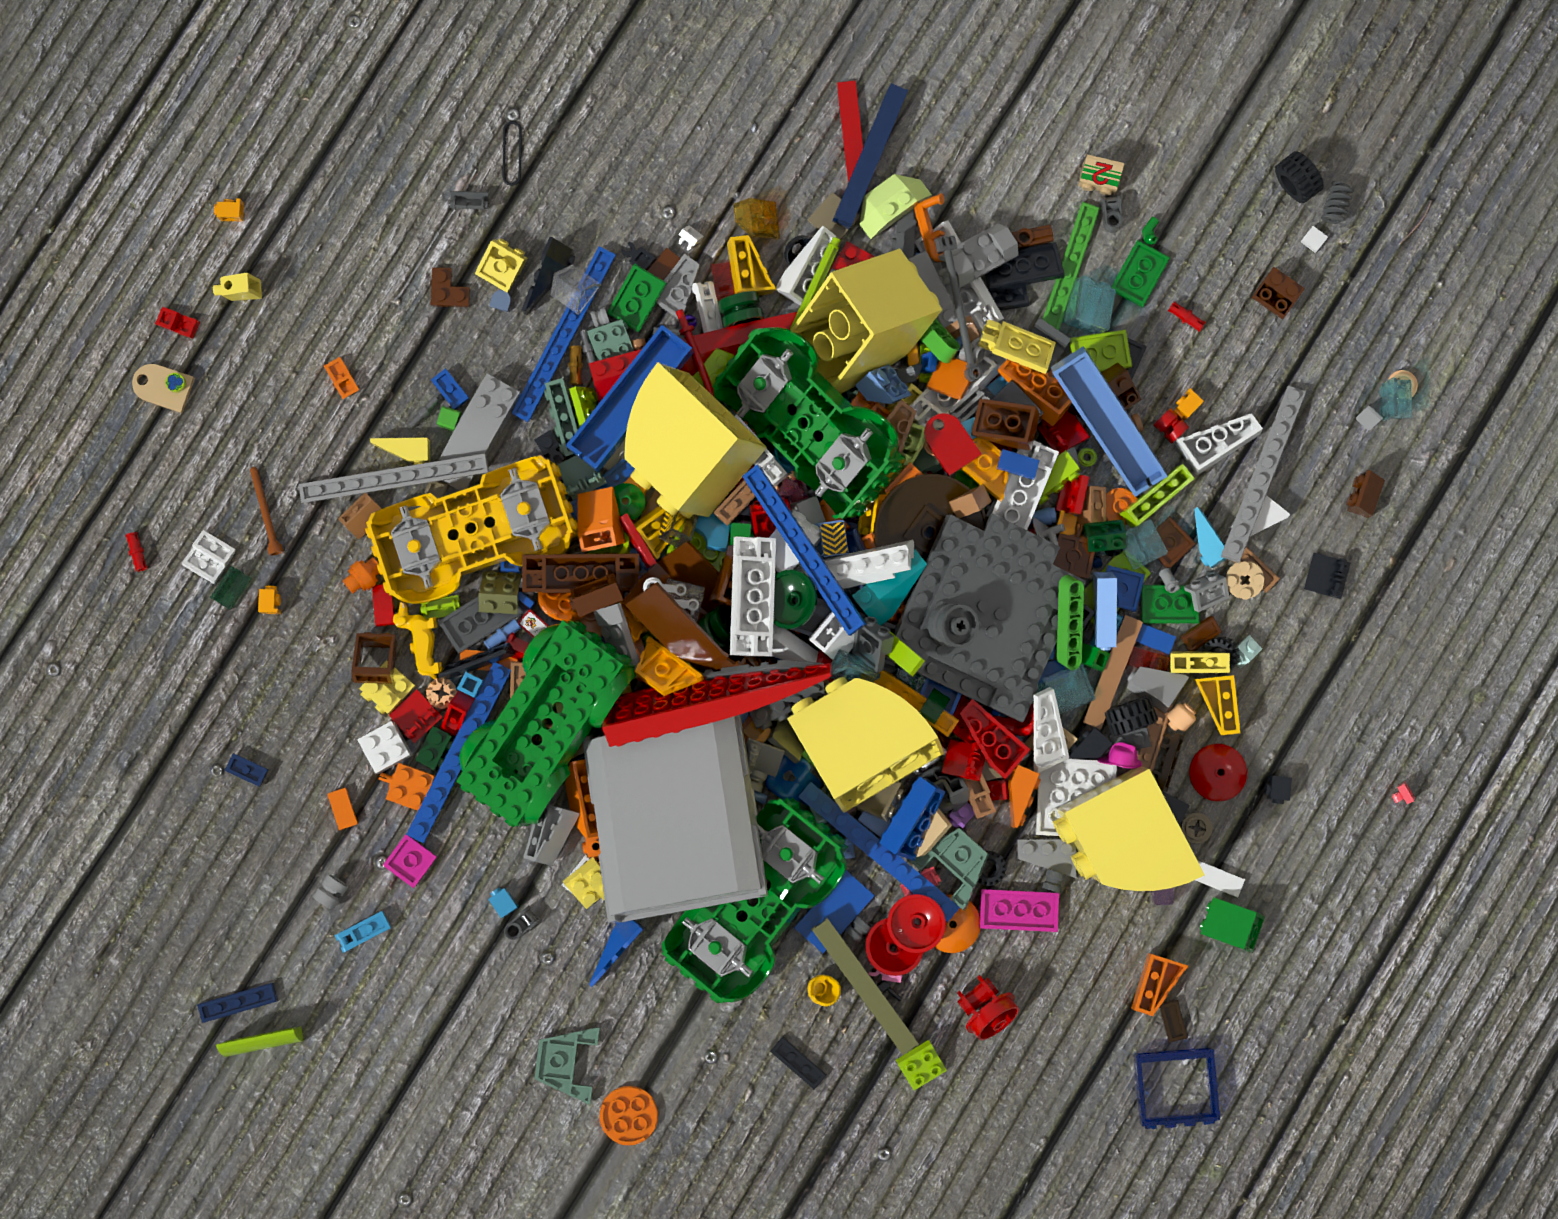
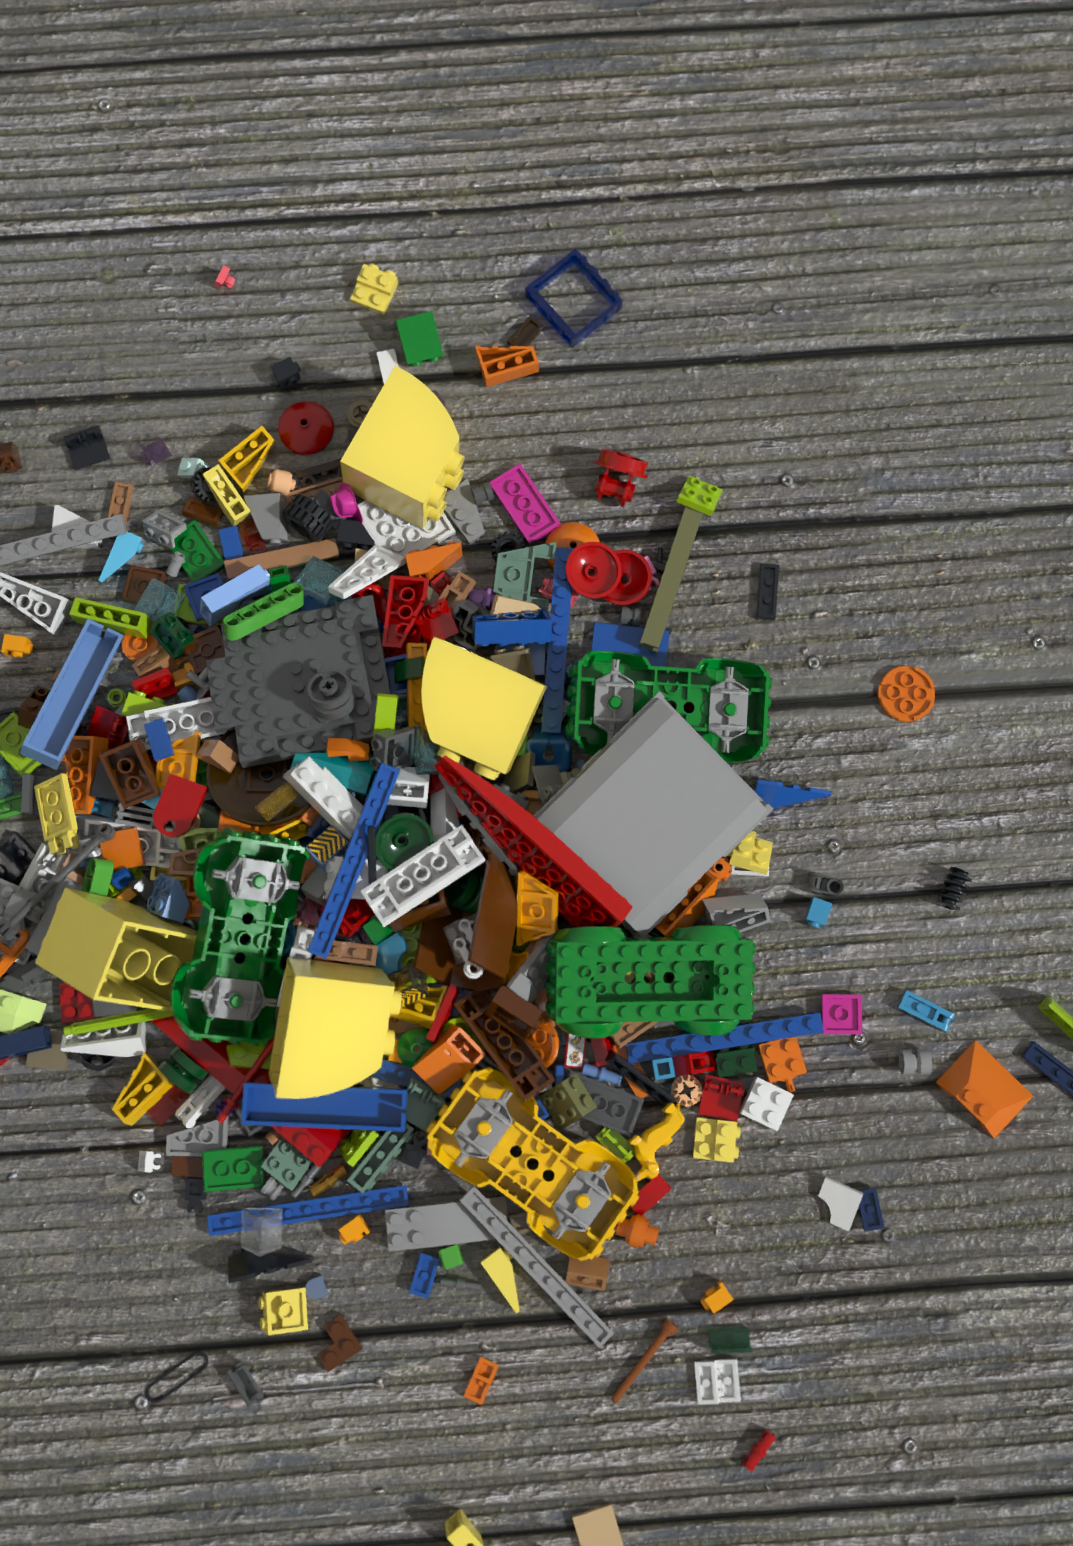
camera: 130 degrees left, 5 degrees down
tile [165,373,186,393] -> none
orange tile [327,788,358,830] -> none
reddish brown window [351,632,397,684] -> none
sand green wing [534,1027,600,1105] -> none
clear yellow slope [733,198,780,239] -> none
yellow hair [807,974,841,1006] -> none
red wheel [1153,408,1189,444] -> none
tan plate [1226,561,1265,600] -> none
none -> clear purple bracket [140,438,172,466]
none -> clear yellow hinge [255,783,298,822]
none -> orange slope [327,738,370,762]
none -> light orange brick [338,1214,371,1245]
none -> light yellow plate [350,263,398,315]
none -> black bar [367,825,376,884]
none -> white tile [818,1177,864,1231]
none -> orange slope [935,1040,1033,1139]
none -> black piece [936,867,972,910]

